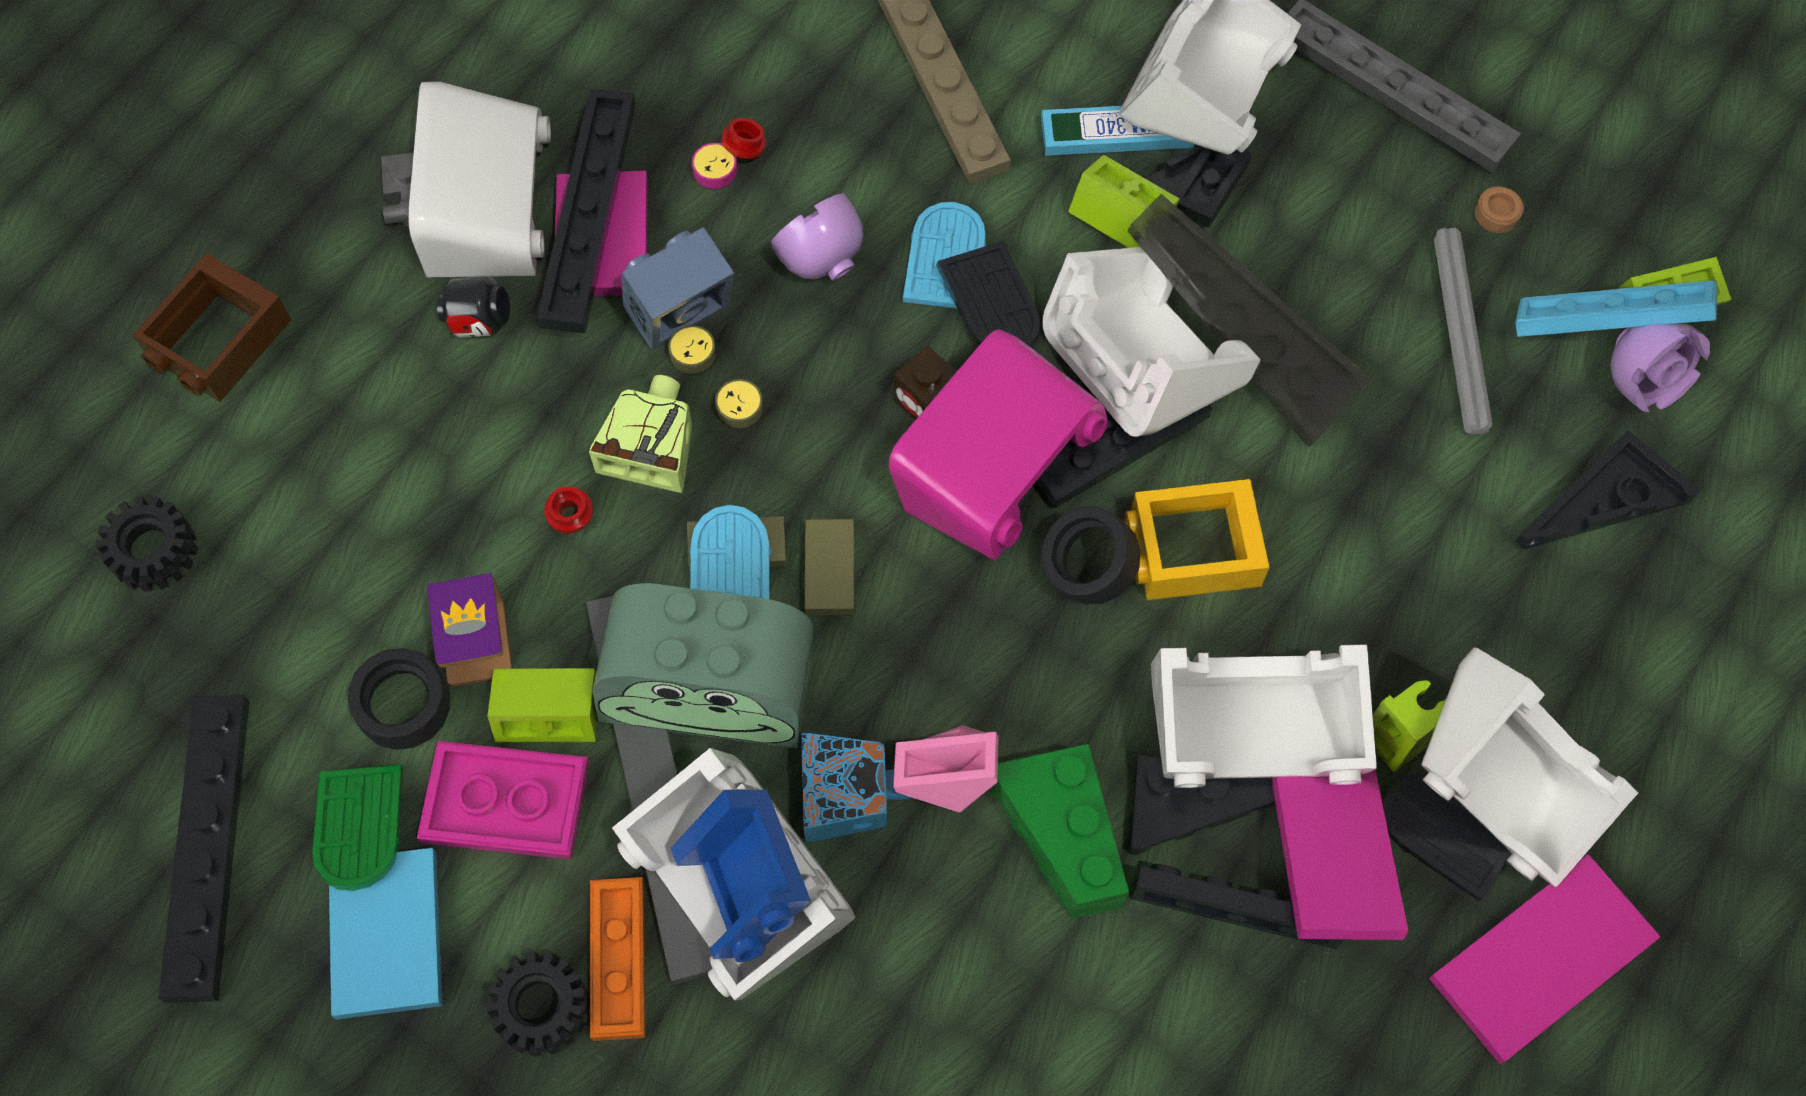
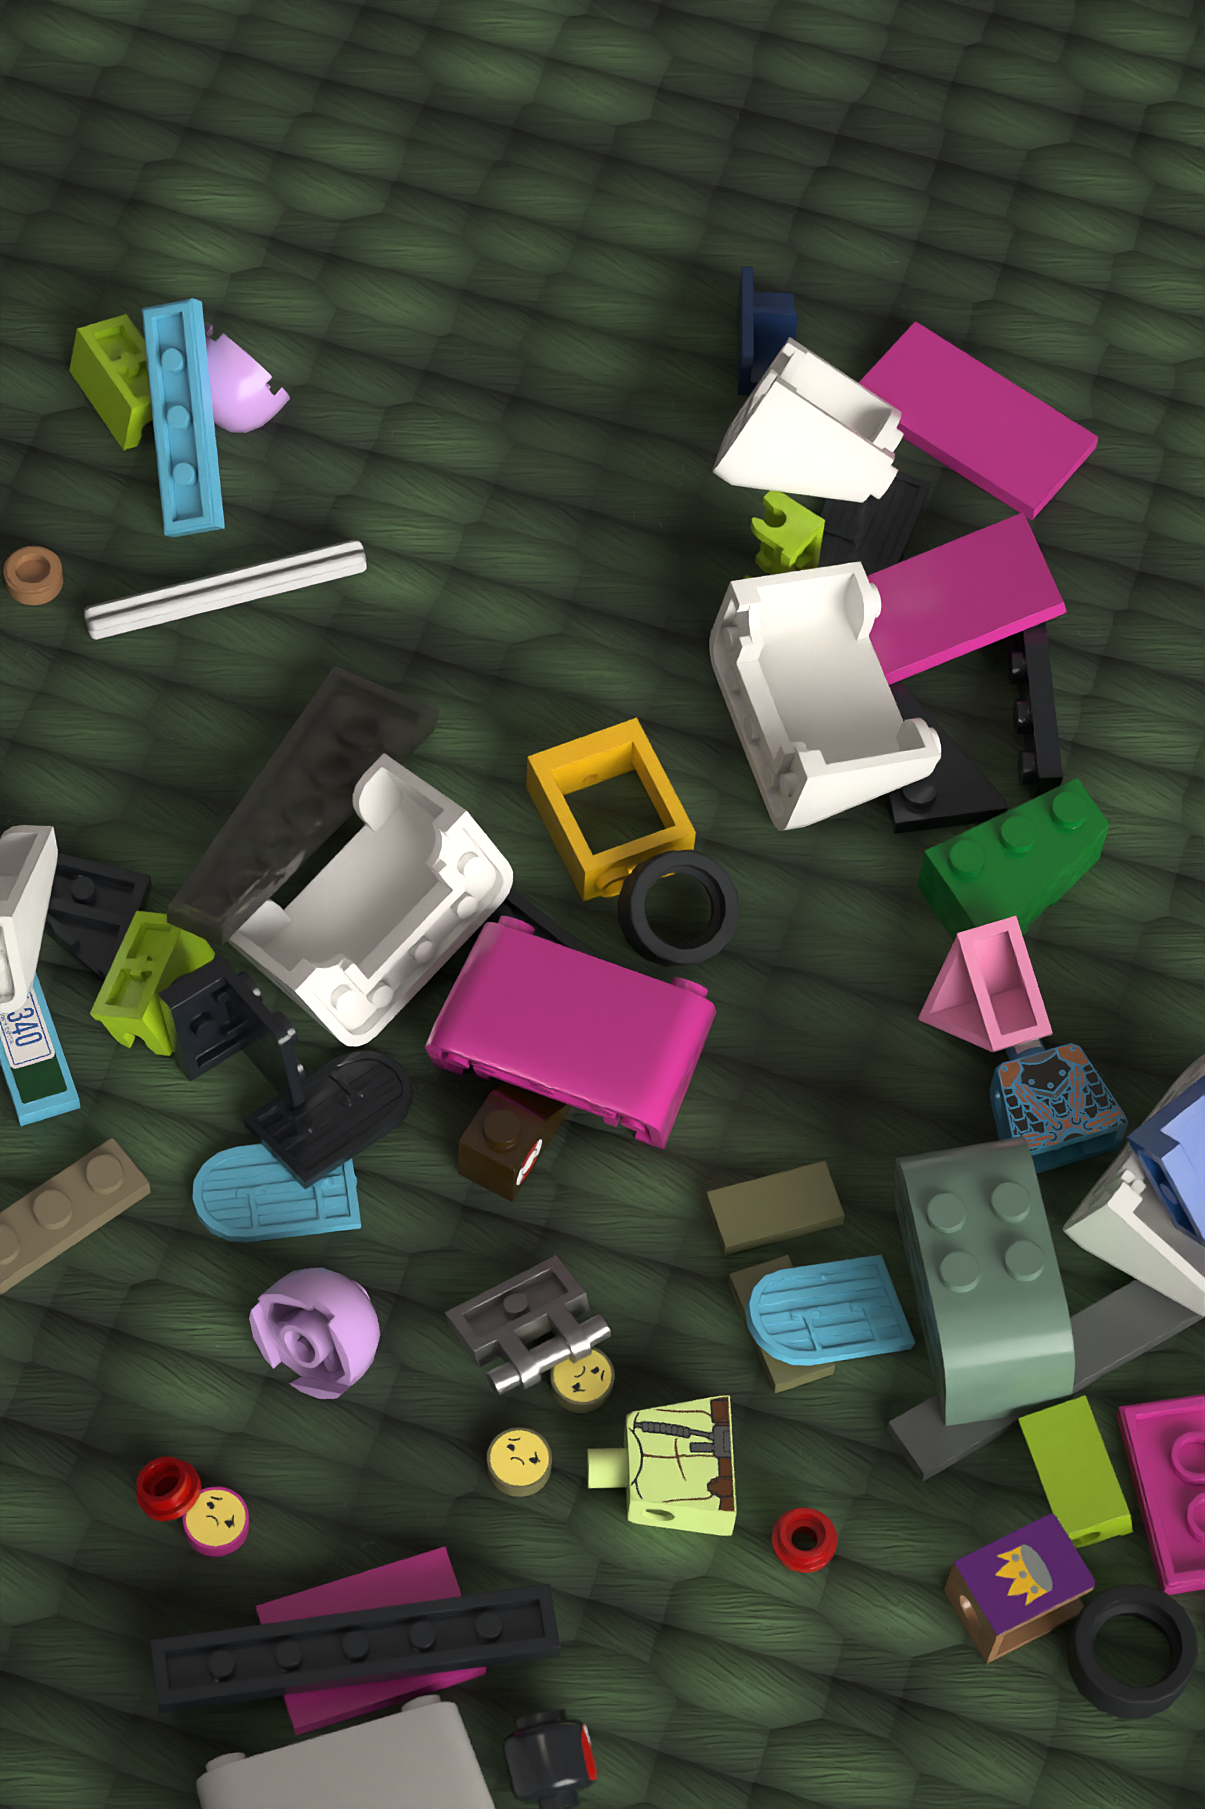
camera: 110 degrees left, 5 degrees down
sand blue brick [622,227,734,350] -> none
black wing [1515,430,1701,549] -> none
none -> black bracket [158,955,306,1108]
none -> flat silver plate [445,1255,611,1396]
none -> dark blue panel [737,266,797,395]

